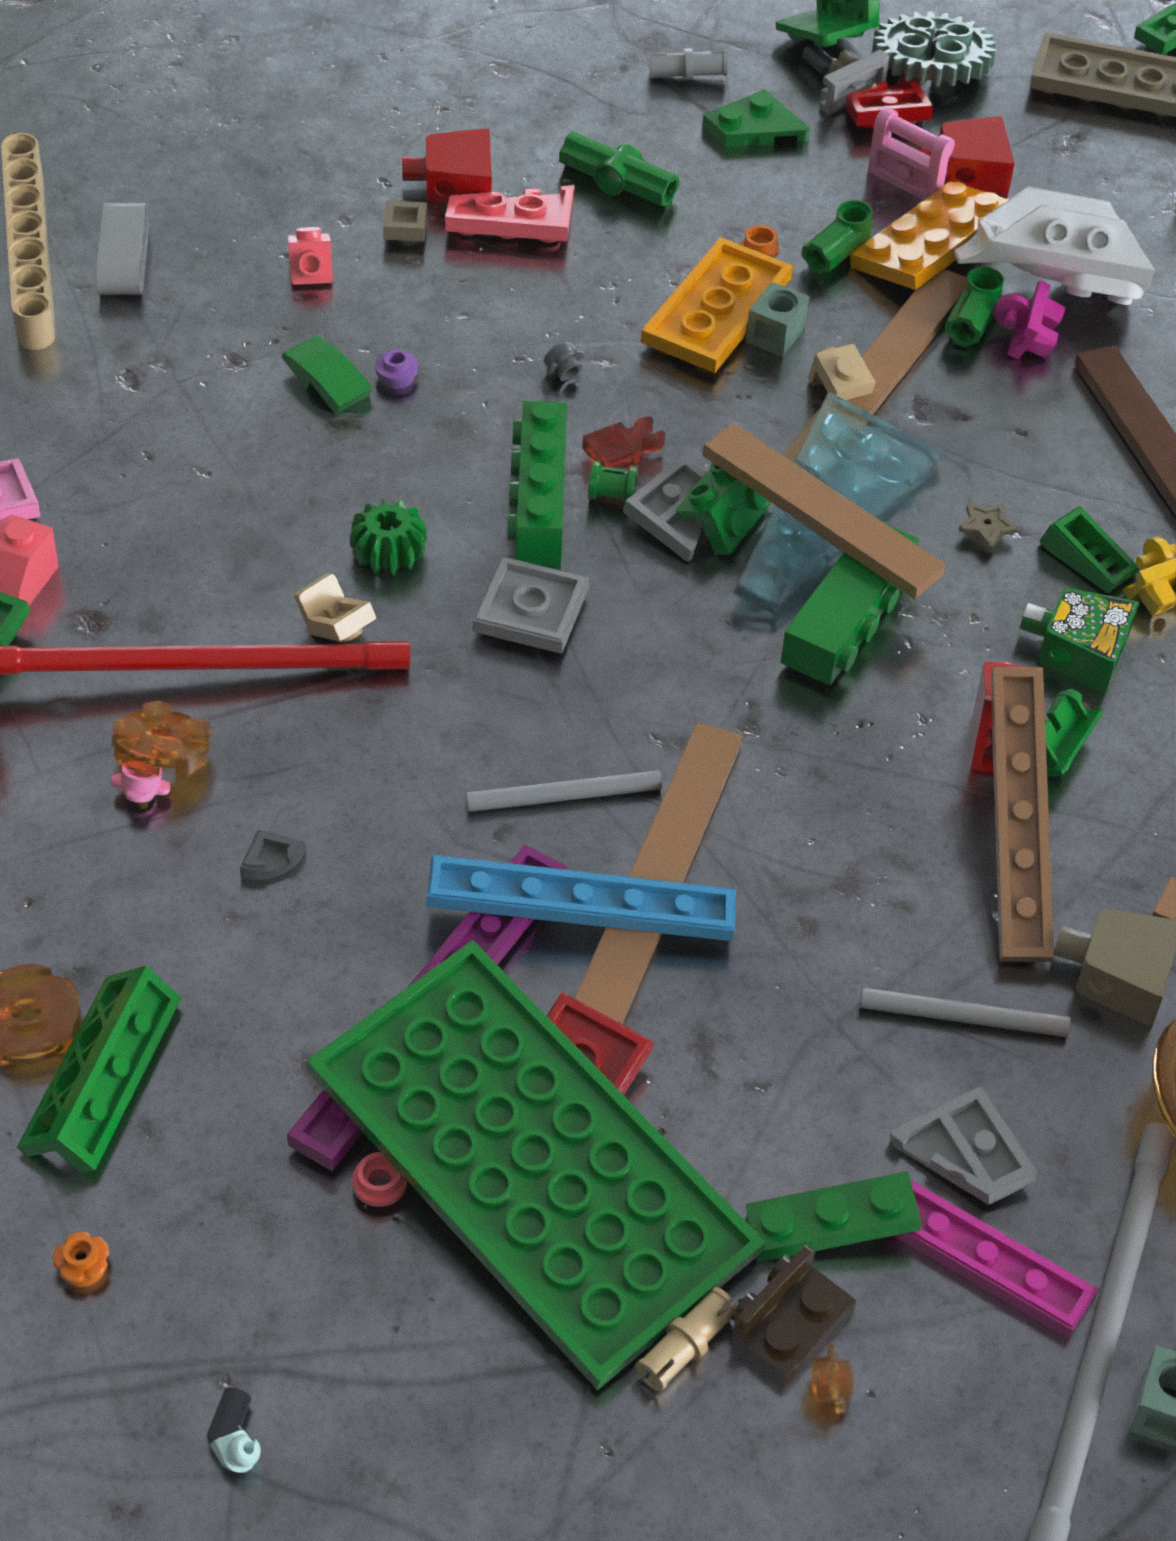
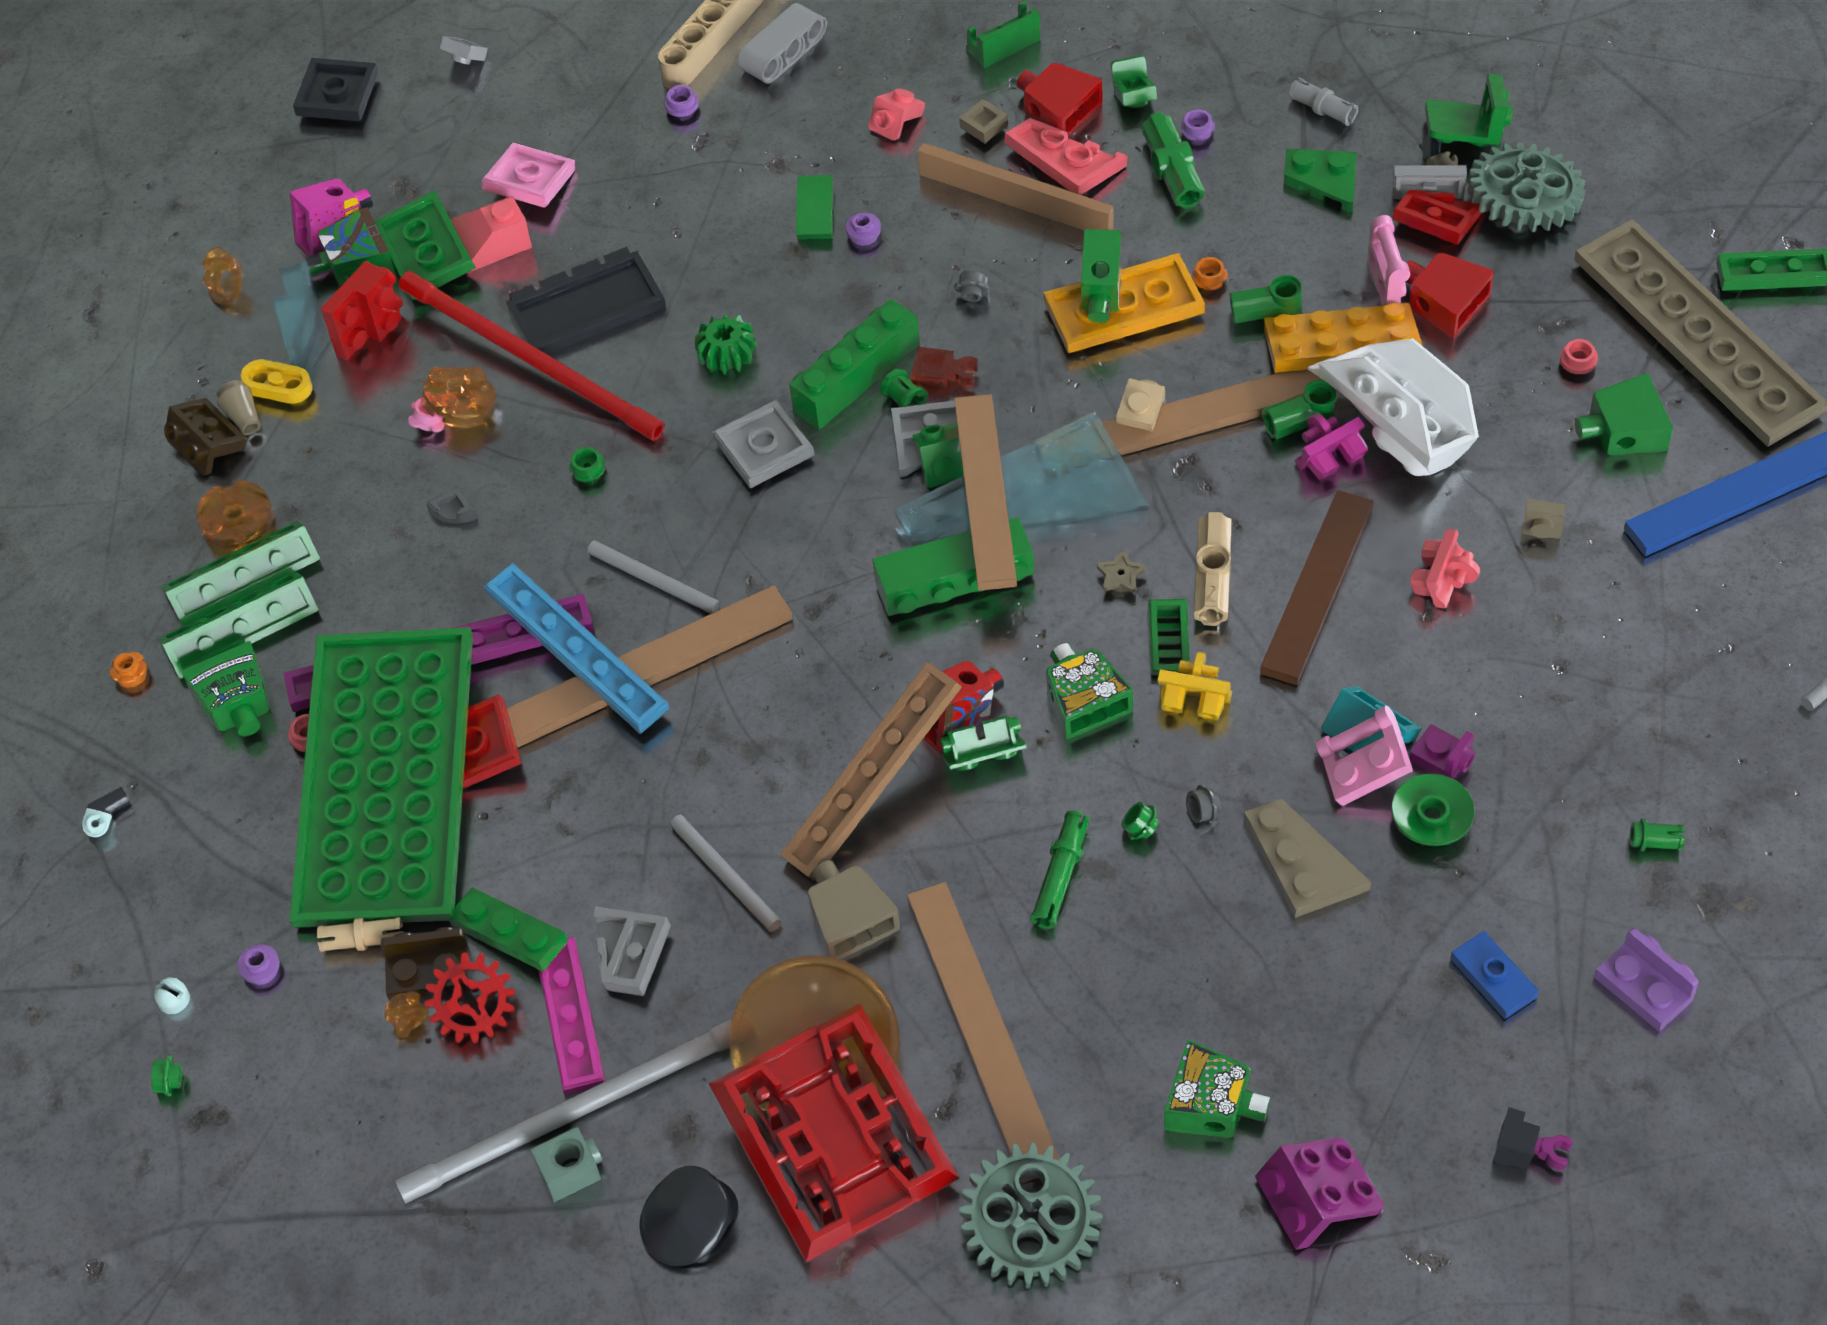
camera: 50 degrees right, 5 degrees up
tan bracket [294,573,376,642] -> none
sand green brick [745,282,809,357] -> none
none -> fence [157,571,319,679]
none -> green torso [181,641,270,736]
none -> medium lavender plate [237,944,280,985]
none -> red gear [424,953,516,1044]
none -> black hinge [506,247,666,354]
none -> green plate [569,447,605,482]
none -> medium lavender plate [664,85,699,117]
none -> medium nougat tile [918,143,1114,230]
none -> green hinge [966,1,1041,69]
none -> green torso [1081,229,1122,323]
none -> green bracket [1110,55,1157,108]
none -> medium lavender plate [1180,109,1215,142]
none -> tan piece [1194,512,1232,626]
none -> coral plate [1560,339,1598,374]

